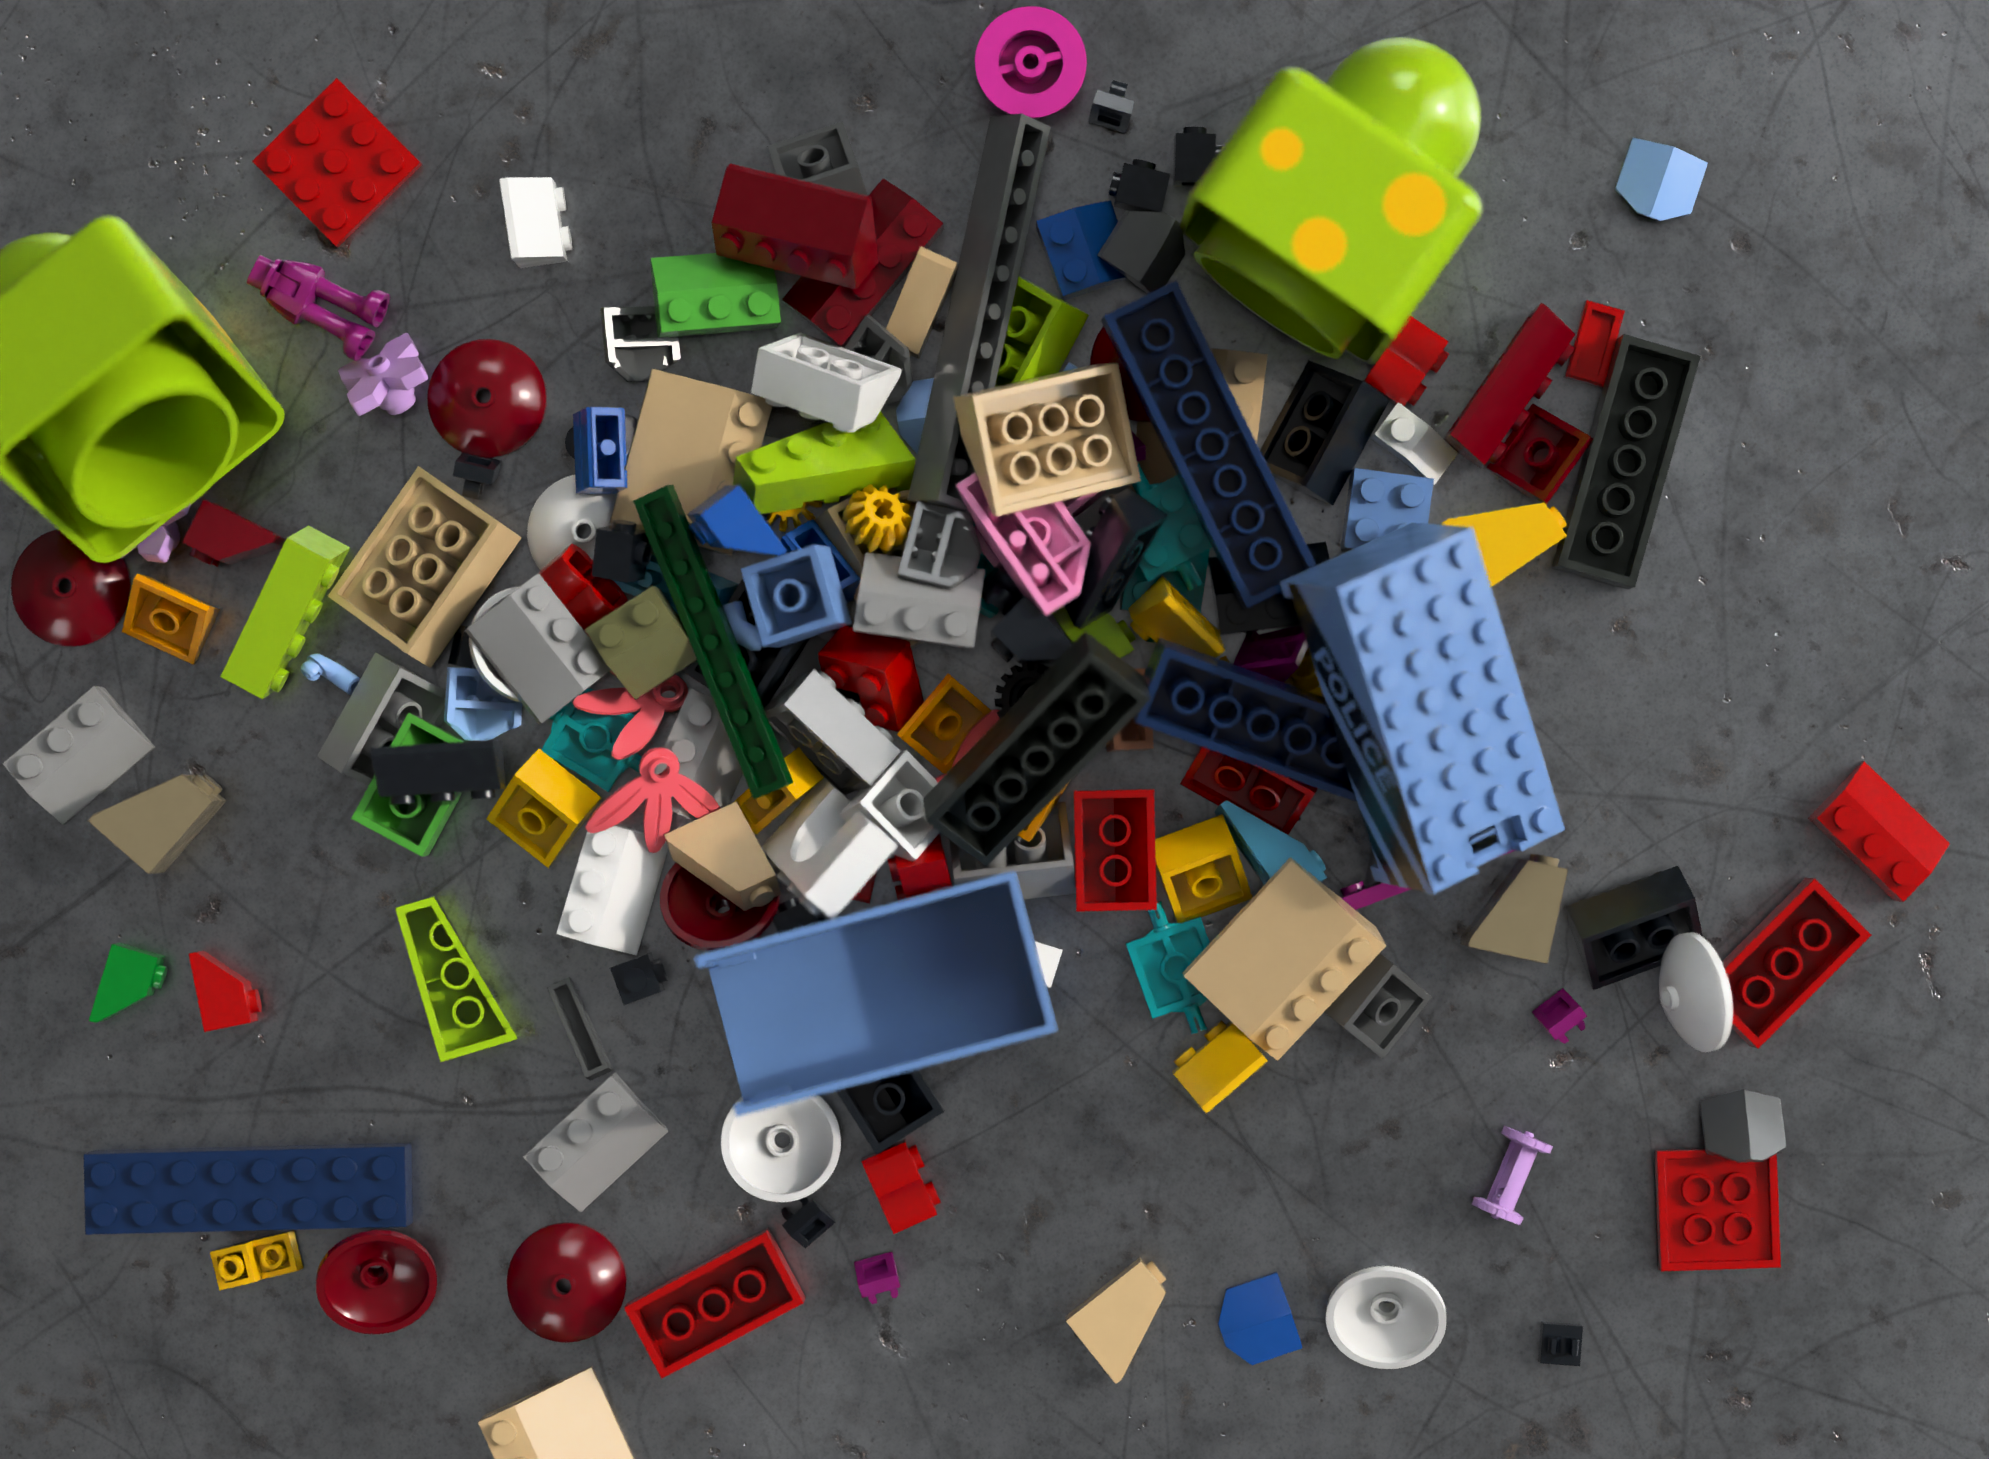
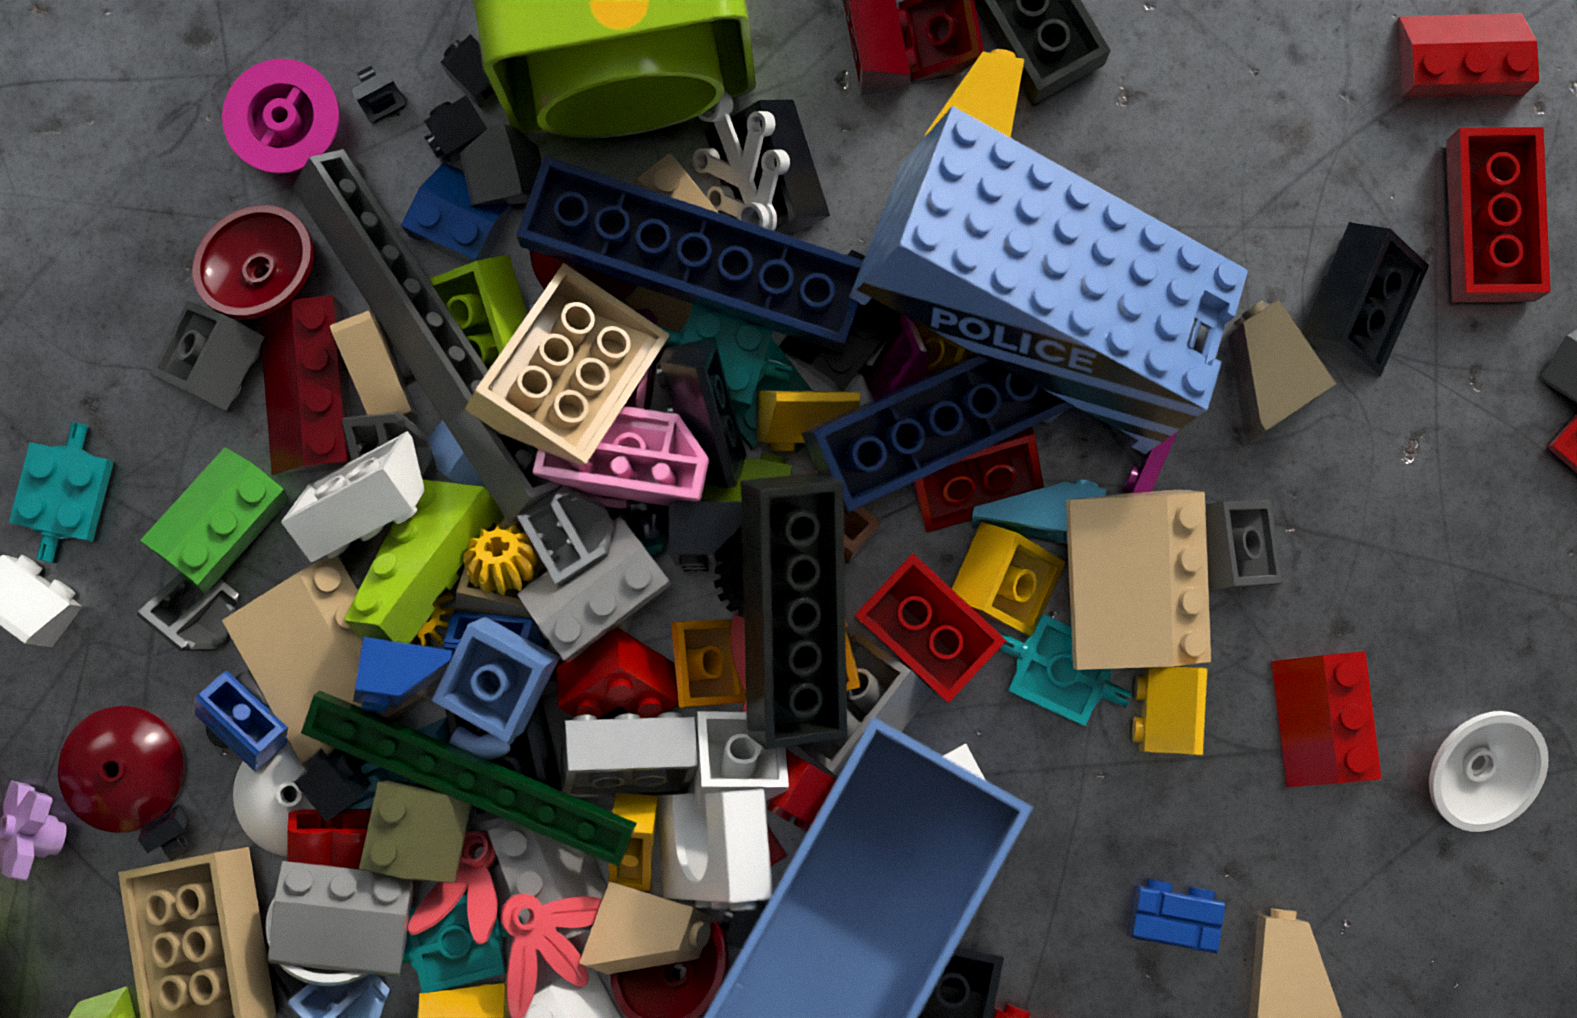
camera: 45 degrees left, 5 degrees down
dark red slope [711,163,879,289] -> none
blue slope [1218,1272,1303,1365] -> none
medium blue brick [1340,468,1434,551] -> none
red brick [1363,315,1449,406] -> none
white slope [1371,402,1458,485] -> none
lavender hose [1471,1126,1553,1225] -> none
magenta tile [1532,988,1587,1044] -> none
white dish [1659,932,1733,1052] -> none
none -> teal plate [9,422,114,563]
none -> dark red dish [192,205,314,319]
none -> white plant [692,90,790,231]
none -> blue brick [1127,879,1225,954]
none -> red slope [1270,651,1382,787]

